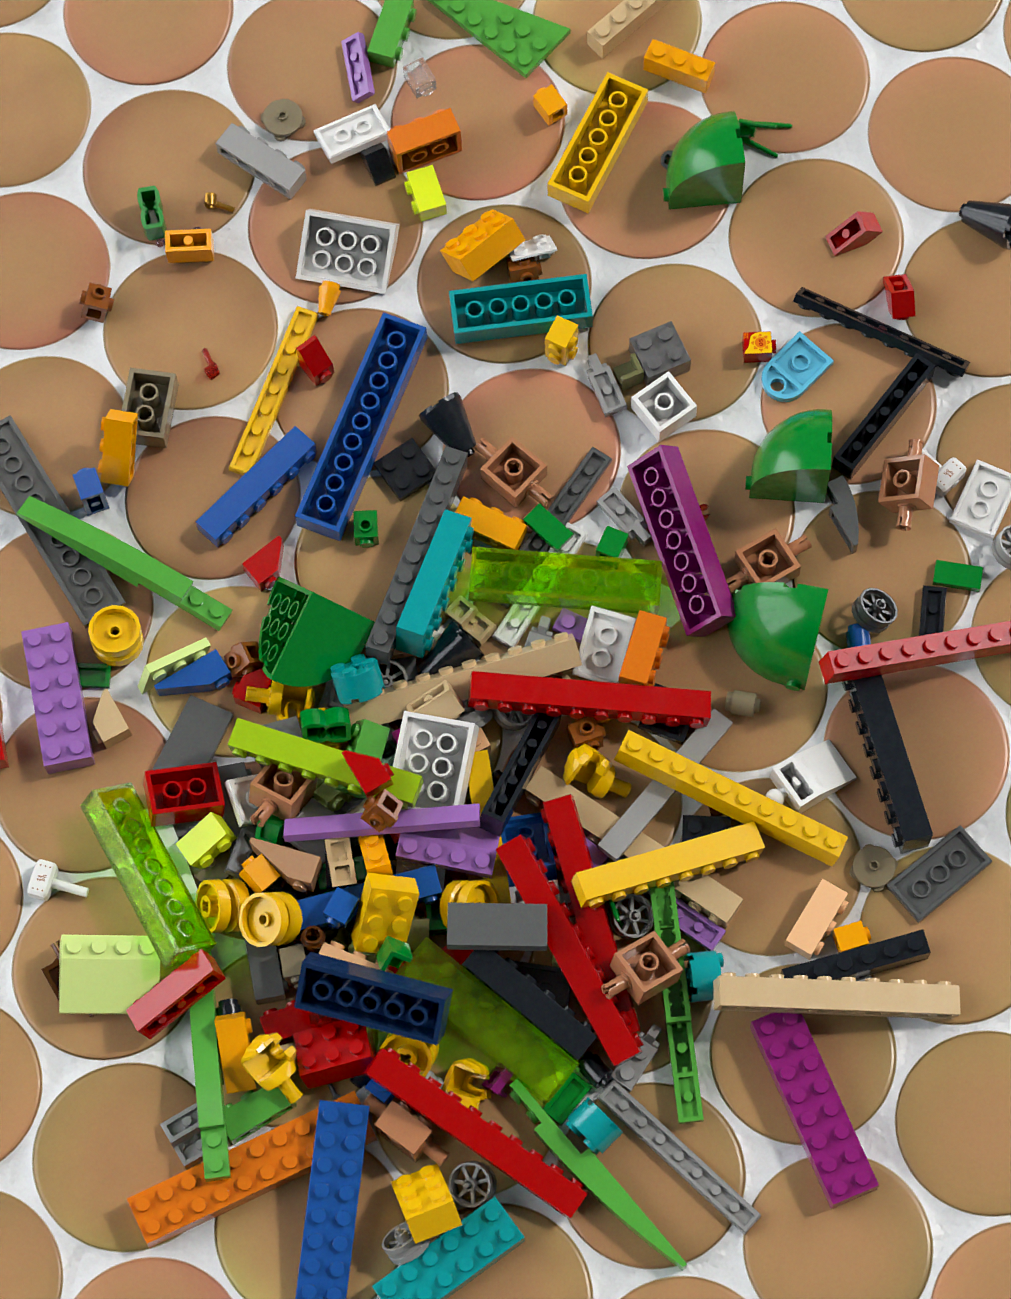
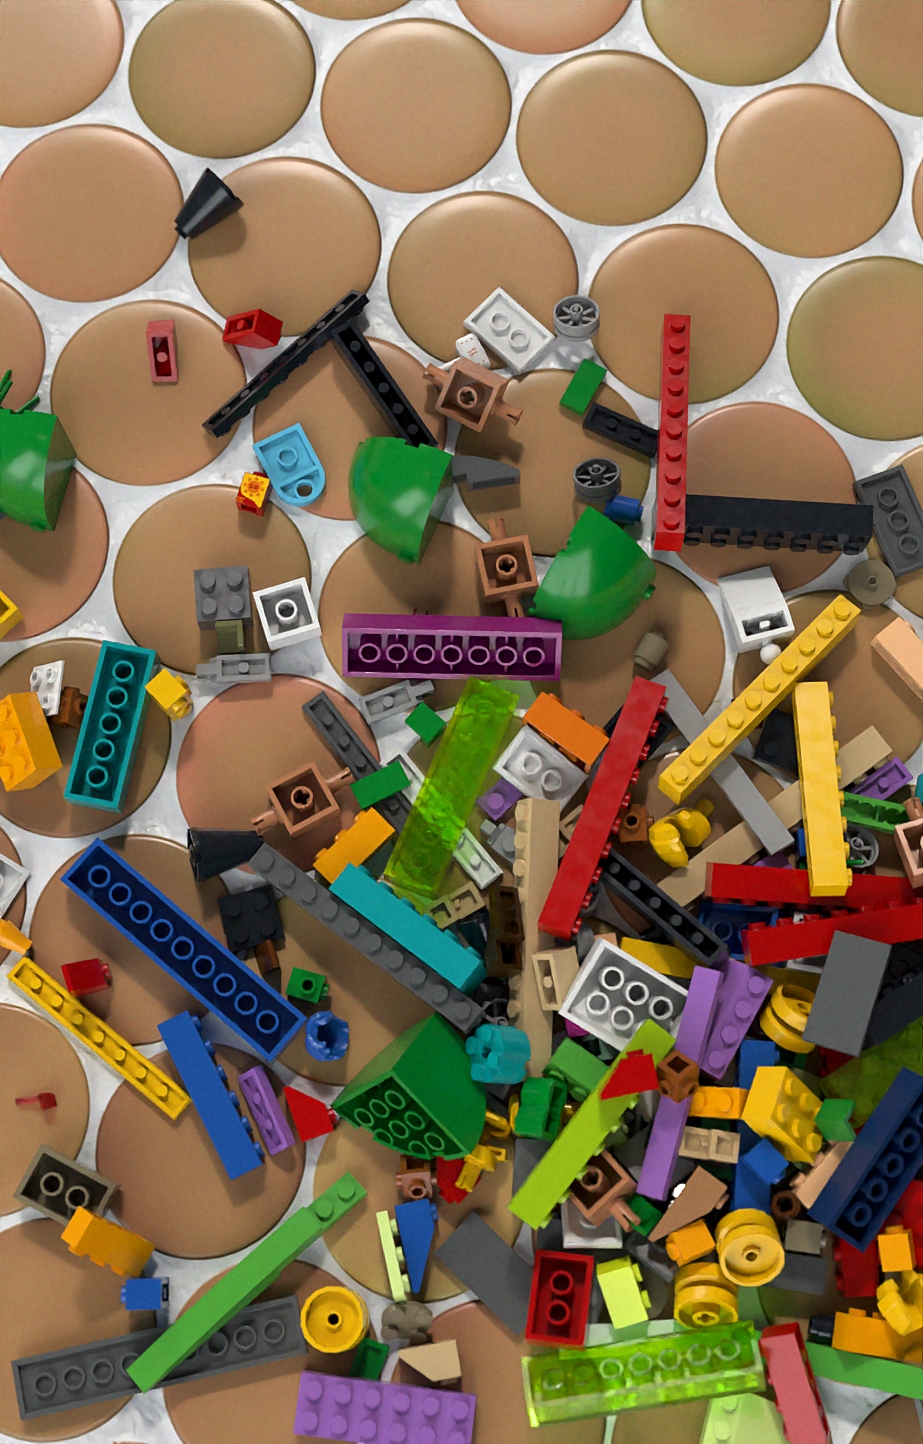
camera: 75 degrees left, 5 degrees up
none -> medium lavender plate [237,1065,296,1156]
none -> reddish brown slope [254,940,281,975]
none -> blue hair [305,1011,350,1061]
none -> dark tan piece [381,1301,433,1344]
none -> dark brown slope [484,885,525,979]
none -> light orange brick [878,1225,916,1272]

